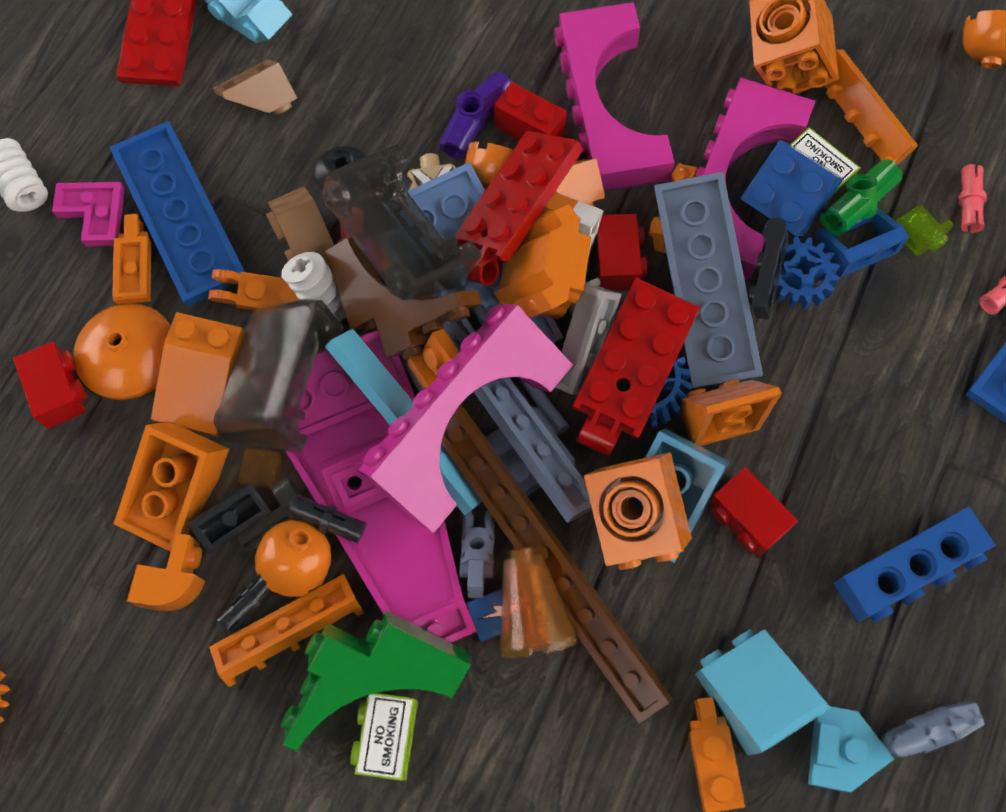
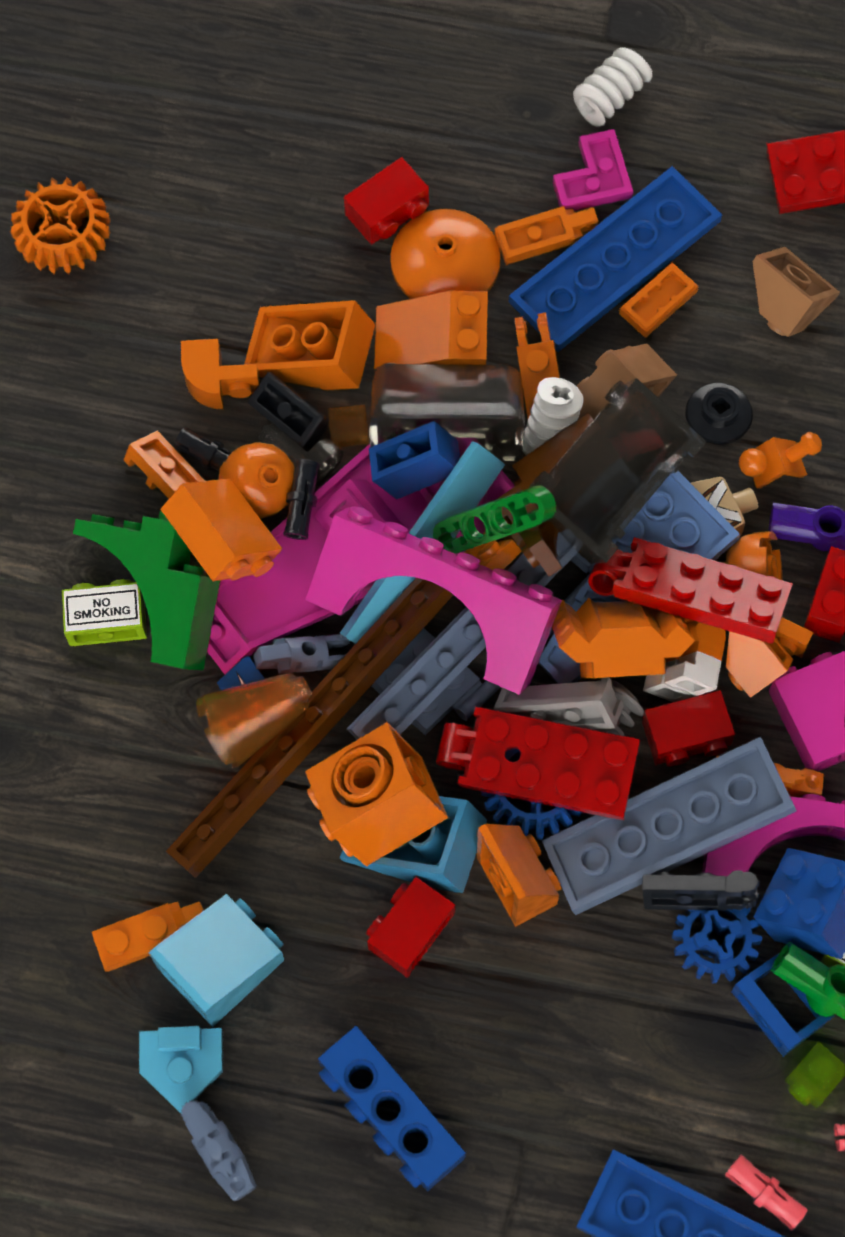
camera: 75 degrees right, 0 degrees up
none -> orange brick [160,478,282,581]
none -> blue brick [369,421,460,499]
none -> green beam [433,486,556,554]
none -> orange plate [619,262,699,338]
none -> orange piece [739,432,822,489]

